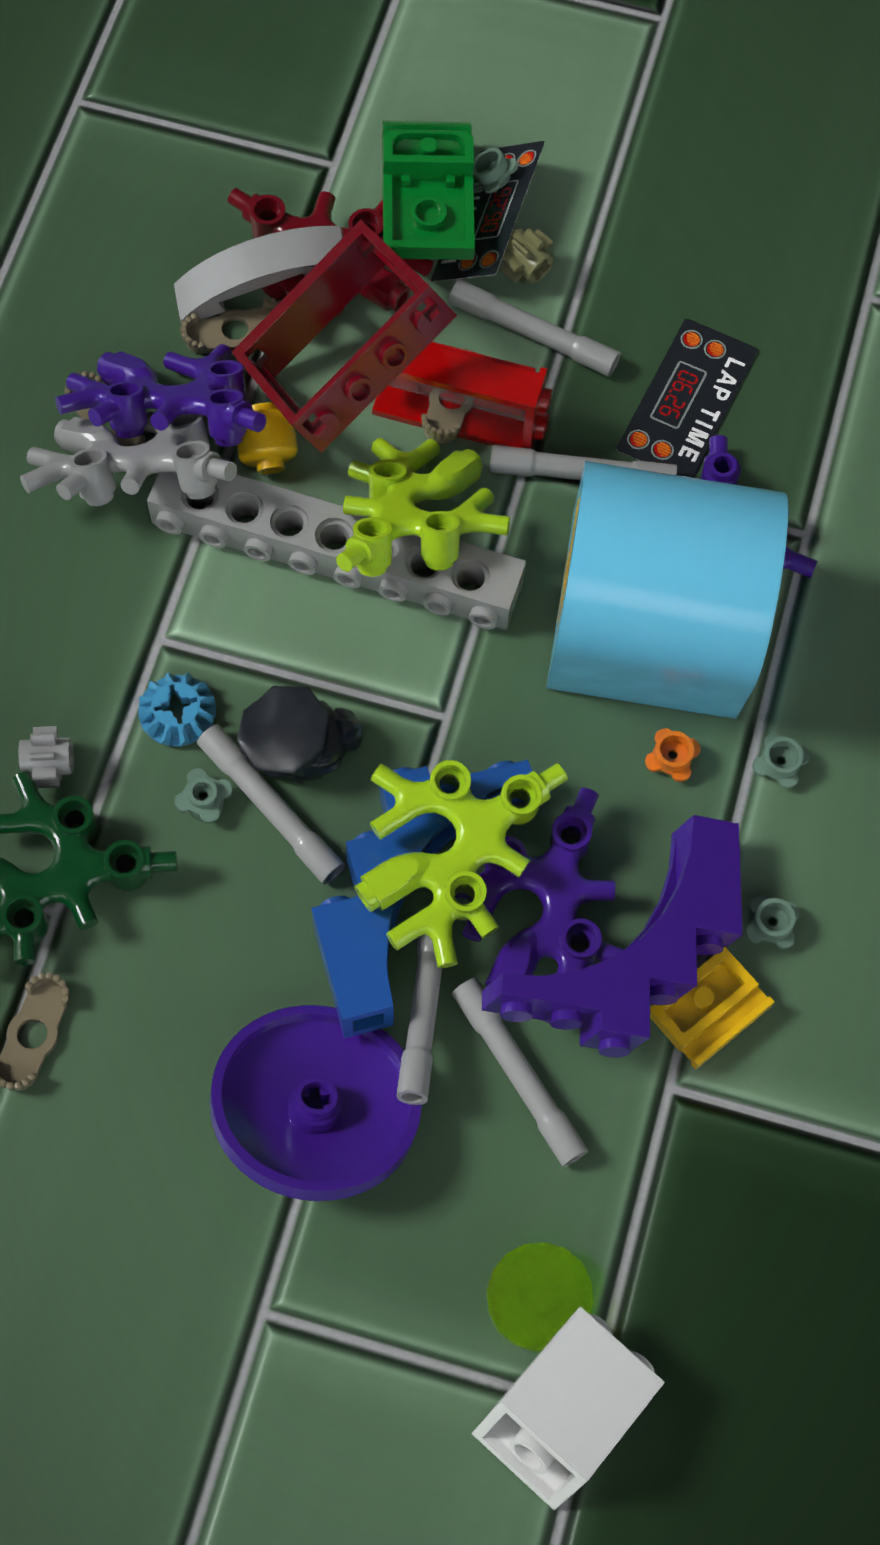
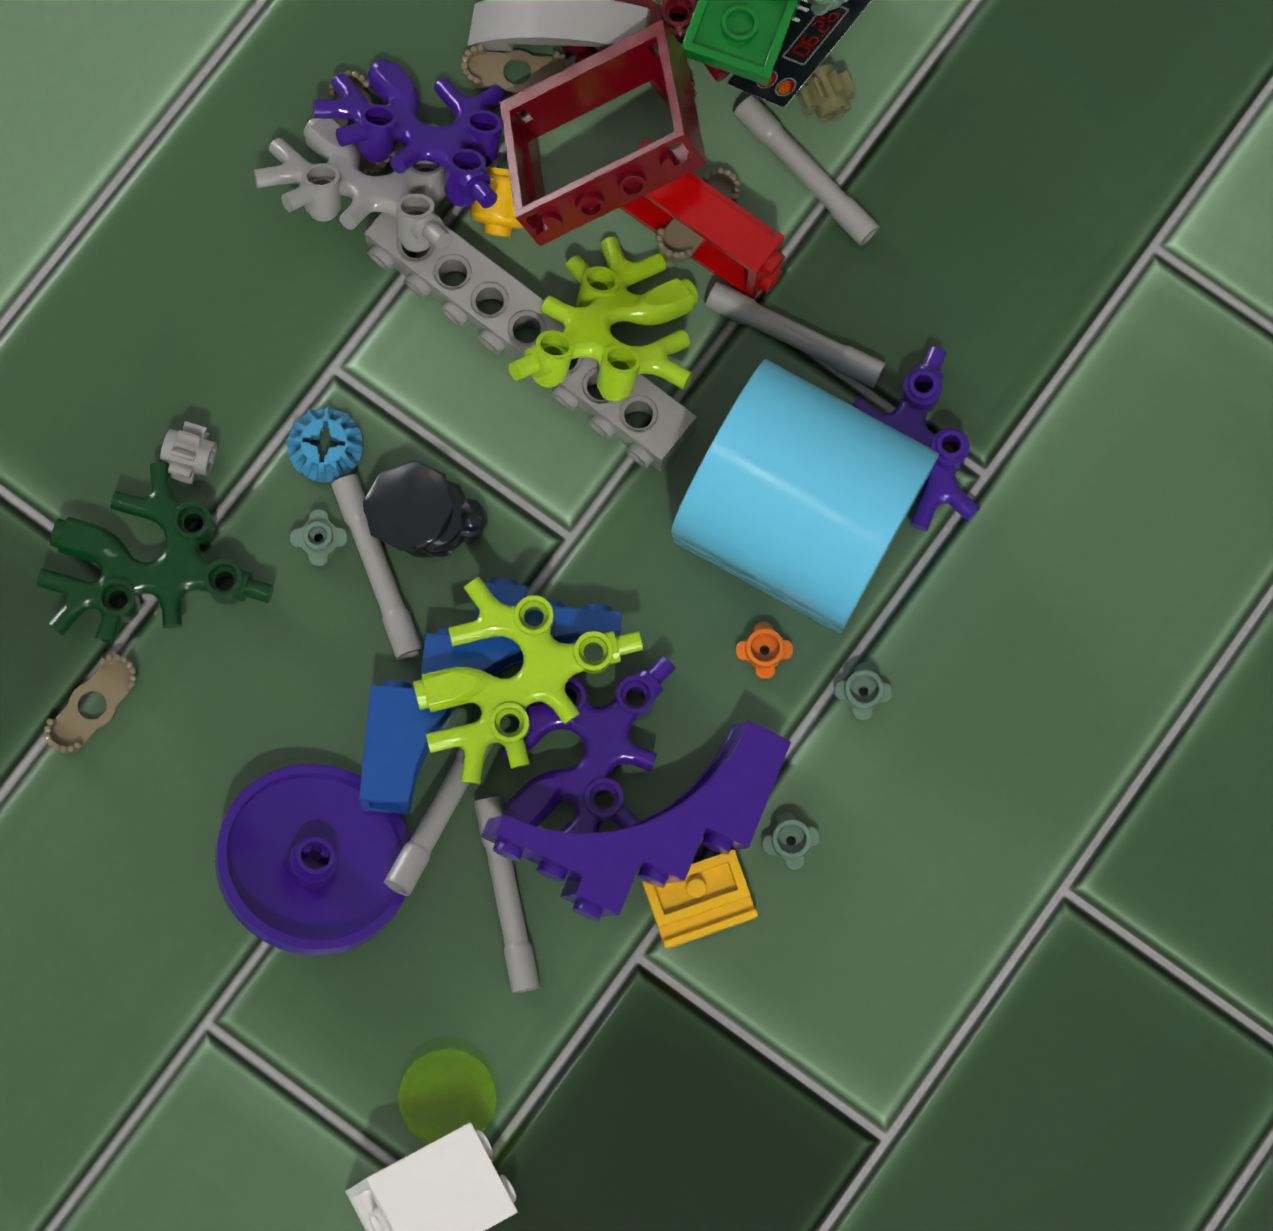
camera: 20 degrees right, 10 degrees up
black sticker [616,319,758,478] -> none

